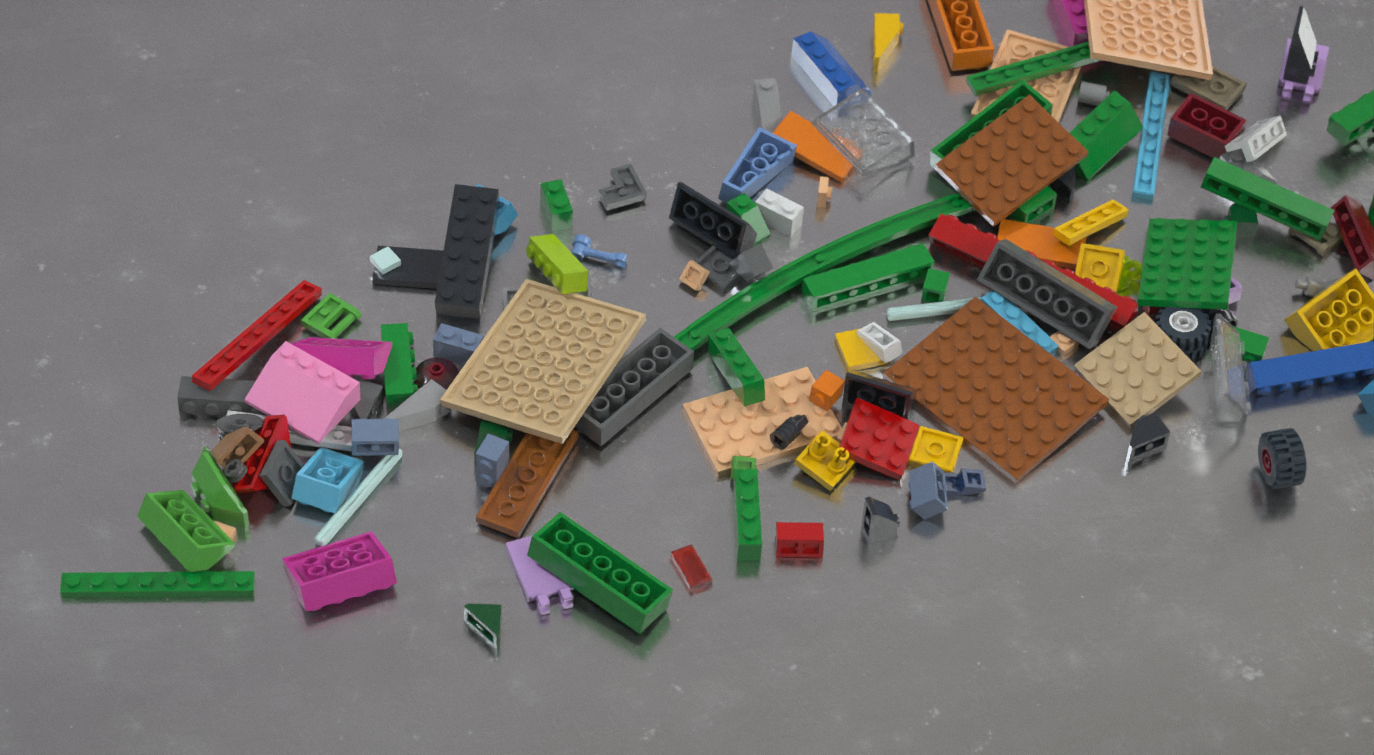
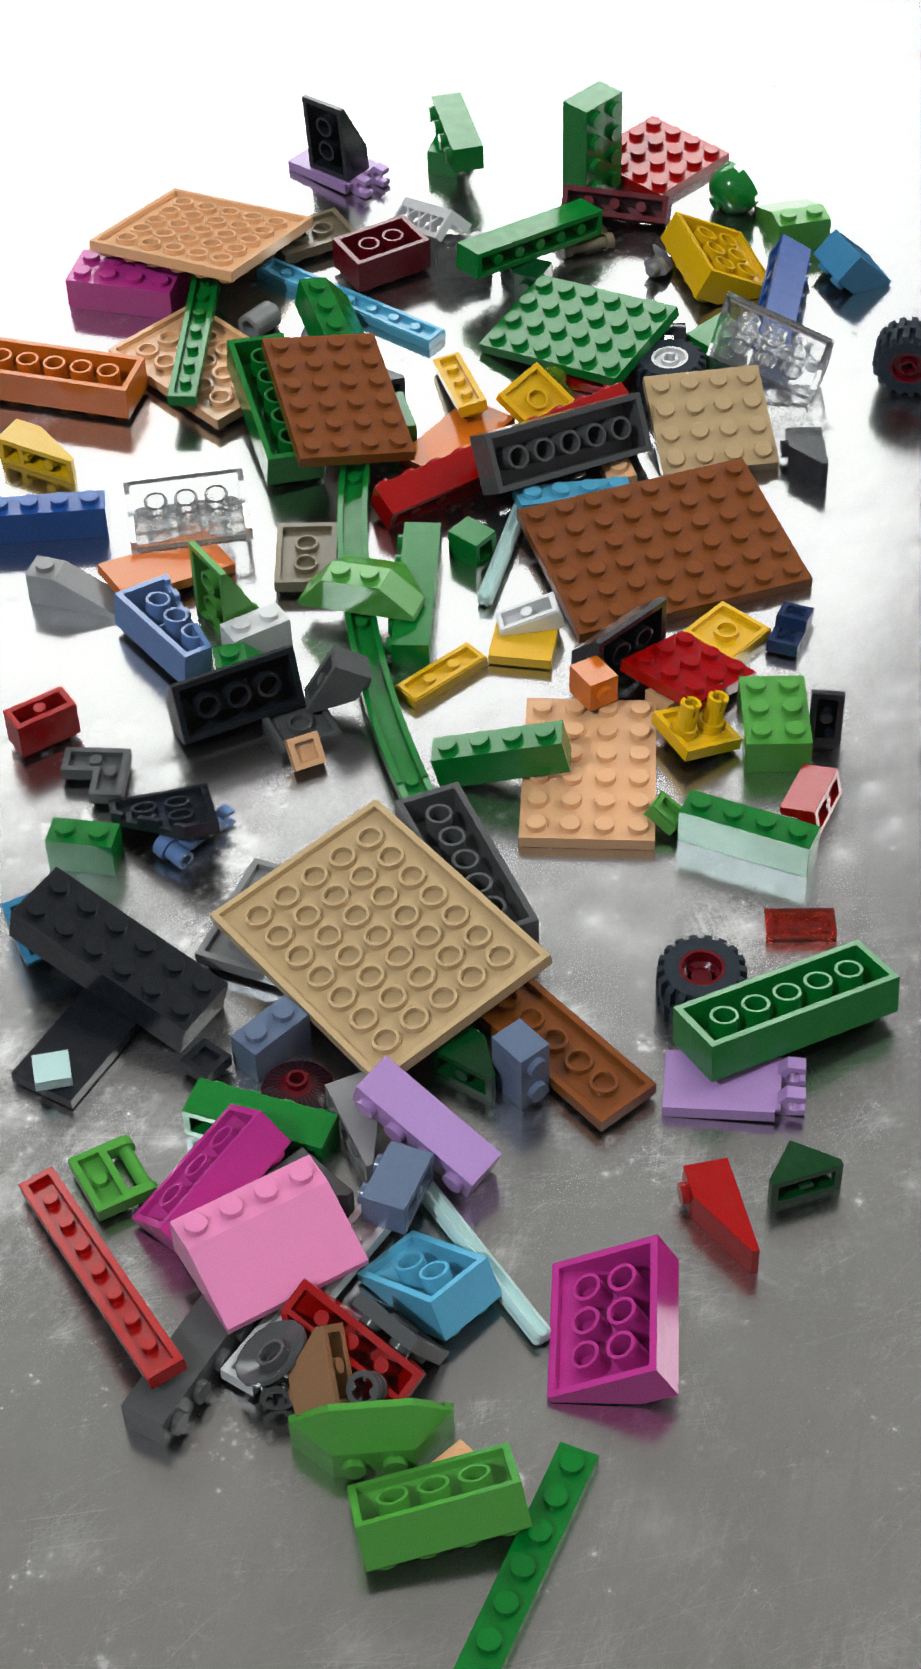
camera: 60 degrees left, 5 degrees down
lime brick [526,234,589,294] -> none
black hinge [770,415,809,450] -> none
light nougat plate [817,177,832,208] -> none
sand blue brick [908,461,948,520] -> none
none -> red brick [3,686,81,758]
none -> black plate [108,783,220,840]
none -> black plate [179,1038,232,1081]
none -> bright green slope [188,540,259,639]
none -> dark tan plate [274,522,338,592]
none -> bright green wedge [298,555,425,622]
none -> lavender brick [352,1055,502,1197]
none -> yellow tile [394,642,488,710]
none -> black wheel [656,935,747,1024]
none -> red slope [677,1157,760,1275]
none -> bright green brick [737,675,813,773]

